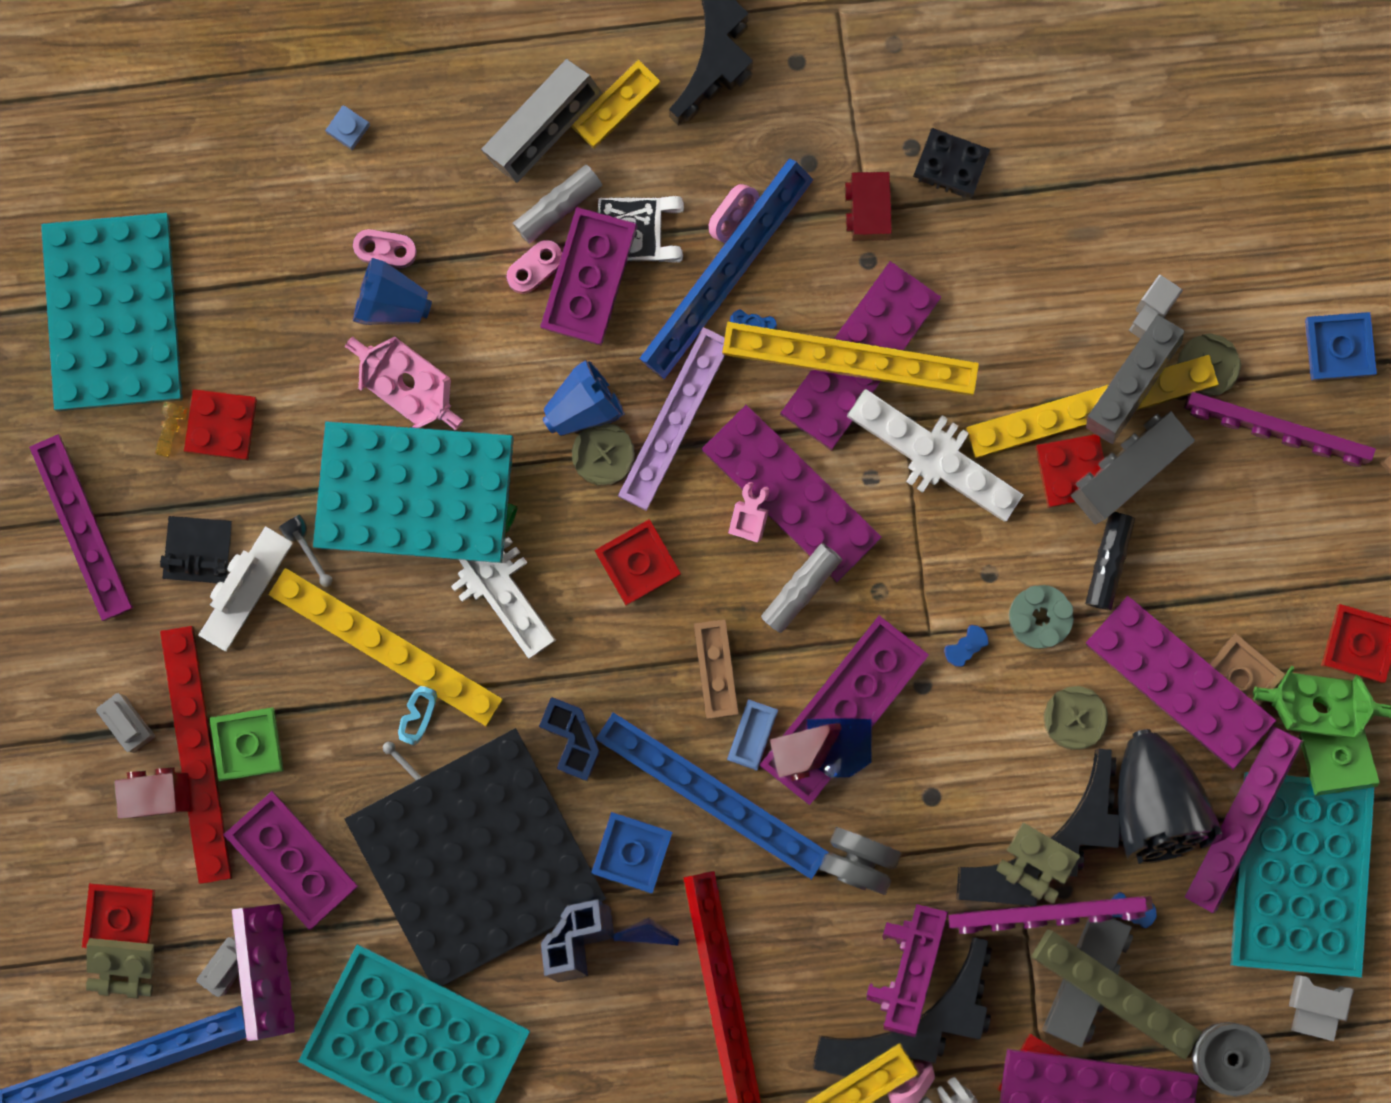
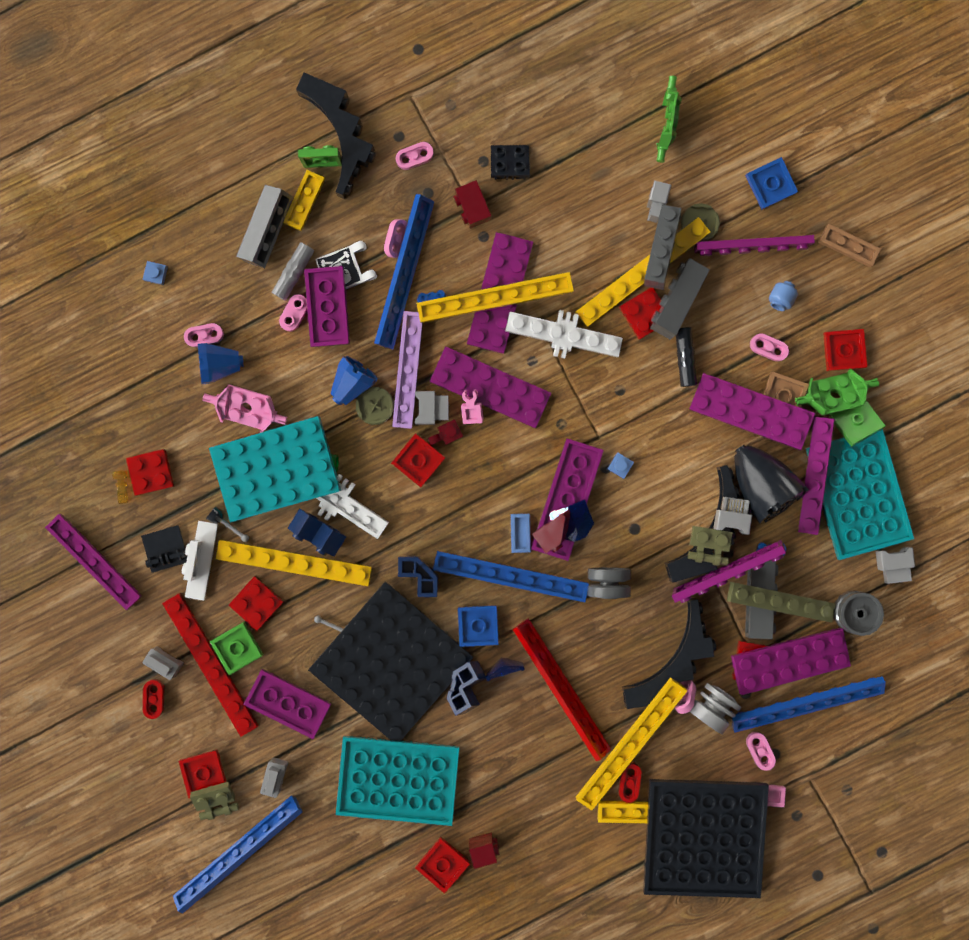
camera: 20 degrees left, 5 degrees up
teal plate [41,213,182,412] -> none
brick [115,767,191,819] -> none
magenta plate [232,904,295,1041] -> none
medium azure helmet [398,686,437,746] -> none
medium nougat plate [694,619,738,719] -> none
light grey axle [761,543,842,633] -> none
magenta hinge [866,904,948,1037] -> none
blue piece [945,625,989,667] -> none
sand green plate [1008,585,1073,649] -> none
olive tile [1043,686,1108,750] -> none
none -> red plate [142,679,164,719]
none -> red plate [228,576,284,631]
none -> dark blue brick [288,508,346,557]
none -> bright green plate [298,145,342,168]
none -> bright pink plate [396,142,433,170]
none -> light grey piece [415,391,449,425]
none -> dark red plate [428,419,463,446]
none -> medium blue plate [607,452,634,479]
none -> bright green plate [656,76,682,163]
none -> light grey piece [714,497,752,534]
none -> bright pink plate [750,334,789,361]
none -> medium blue head [769,281,798,311]

